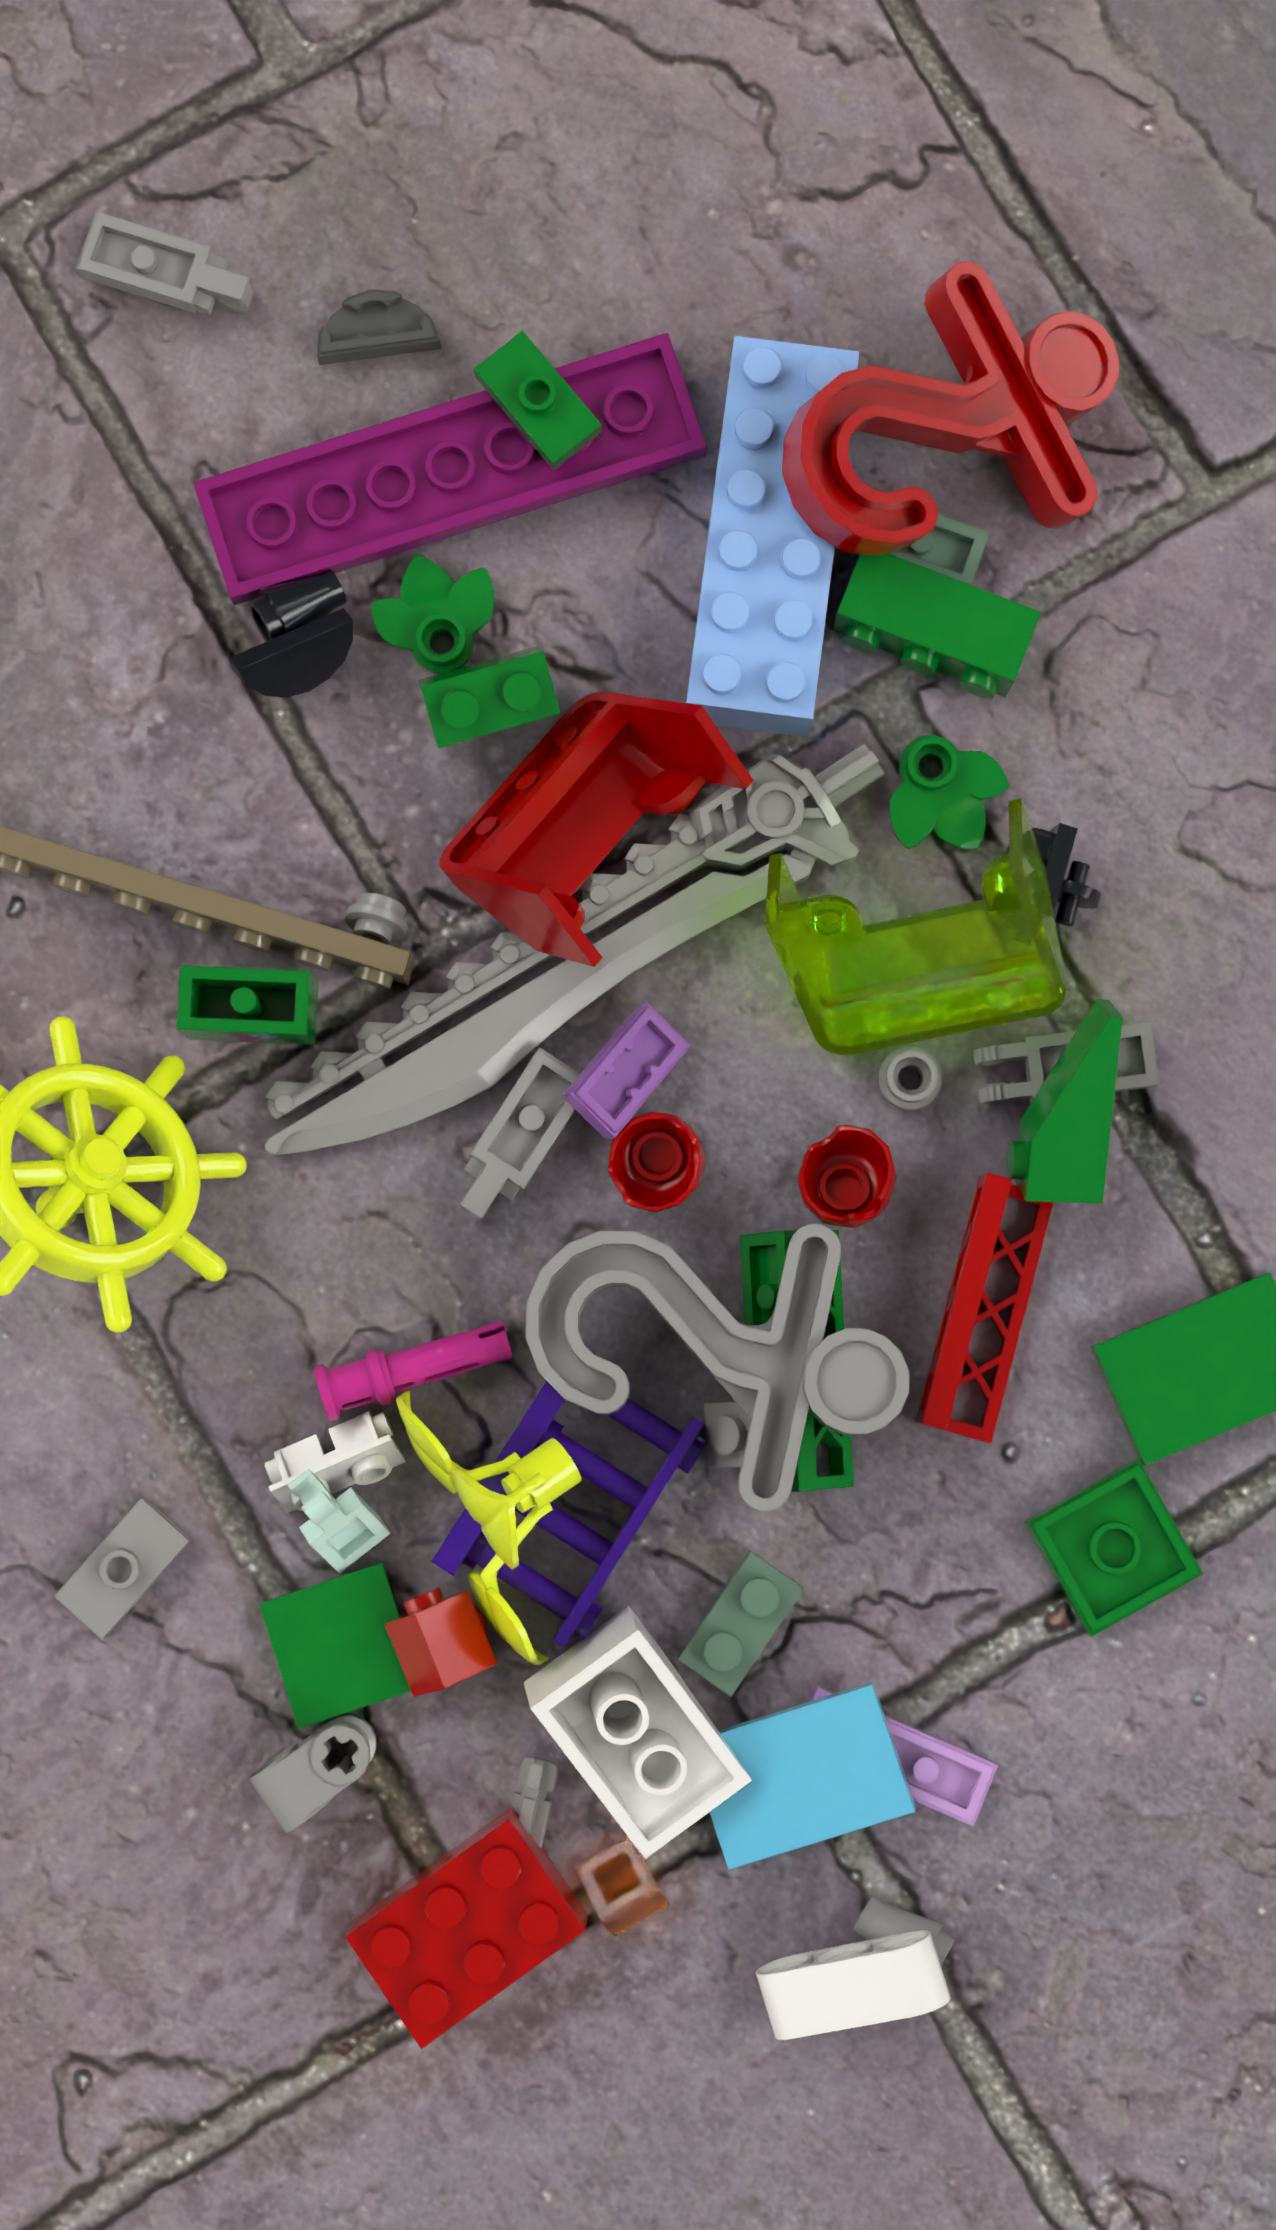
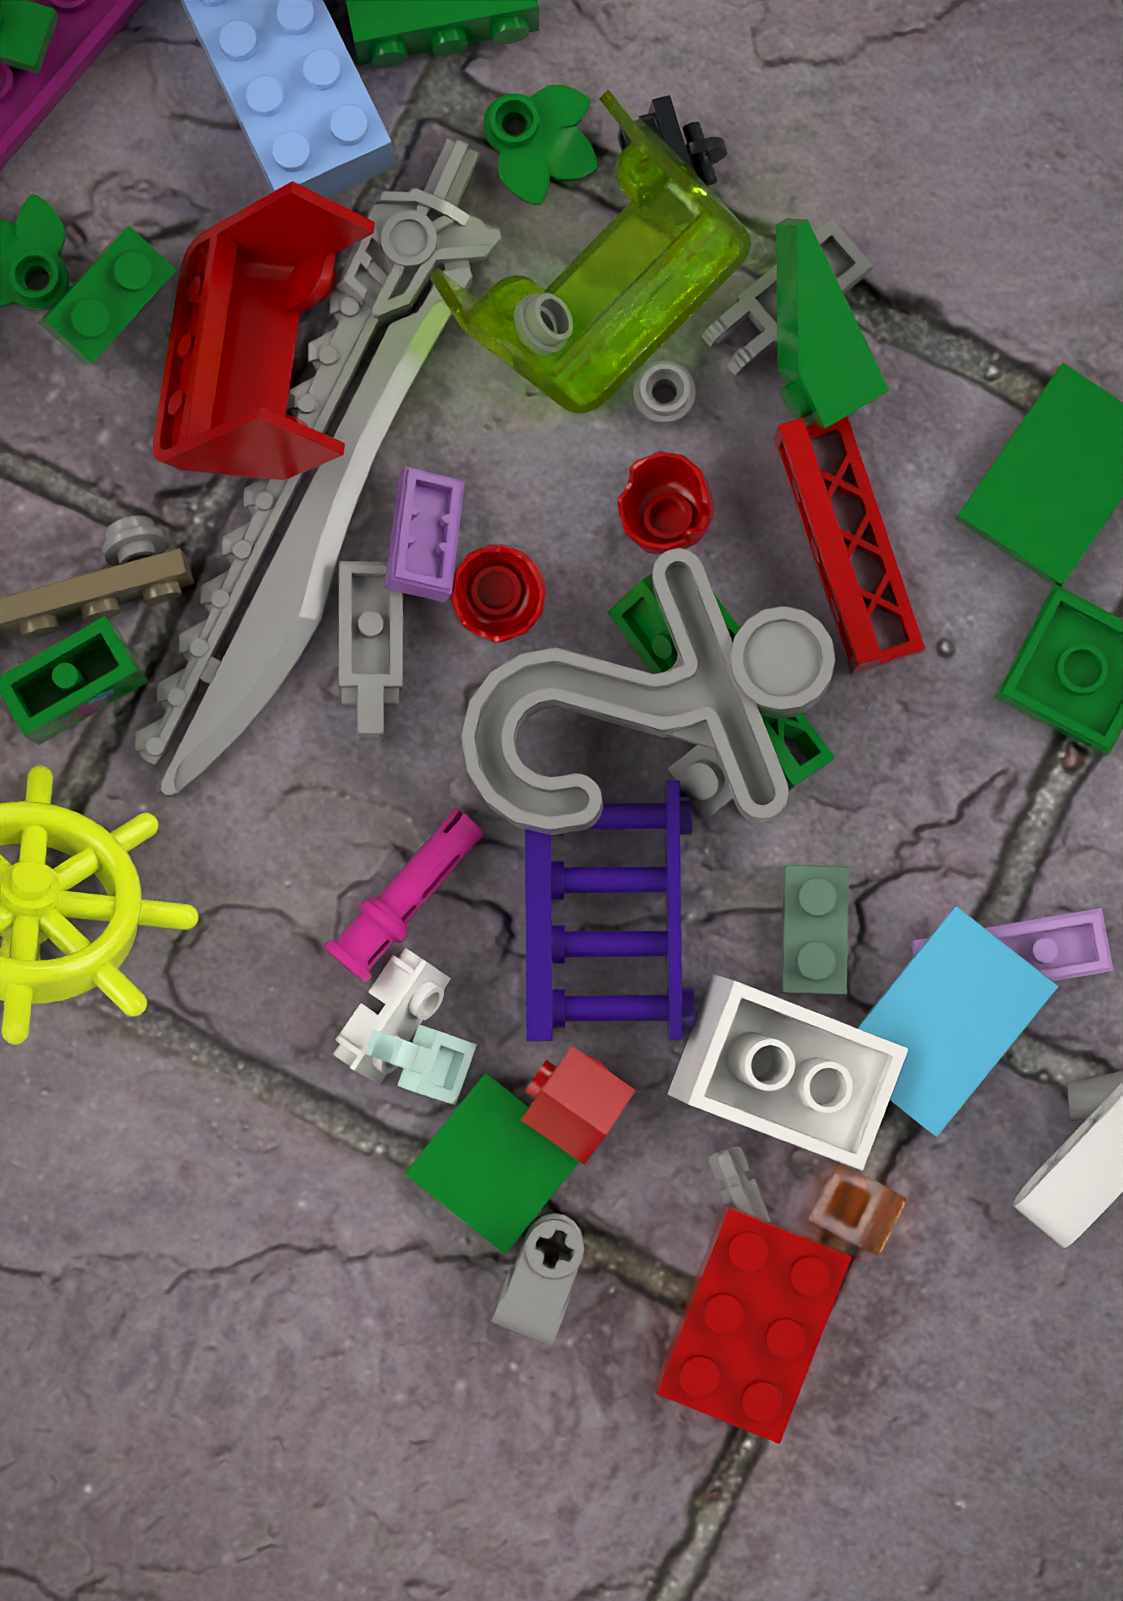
camera: 30 degrees left, 0 degrees up
light grey plate [54,1497,192,1640] -> none
neon yellow plant [396,1391,582,1665] -> none
none -> light grey plate [514,293,574,356]

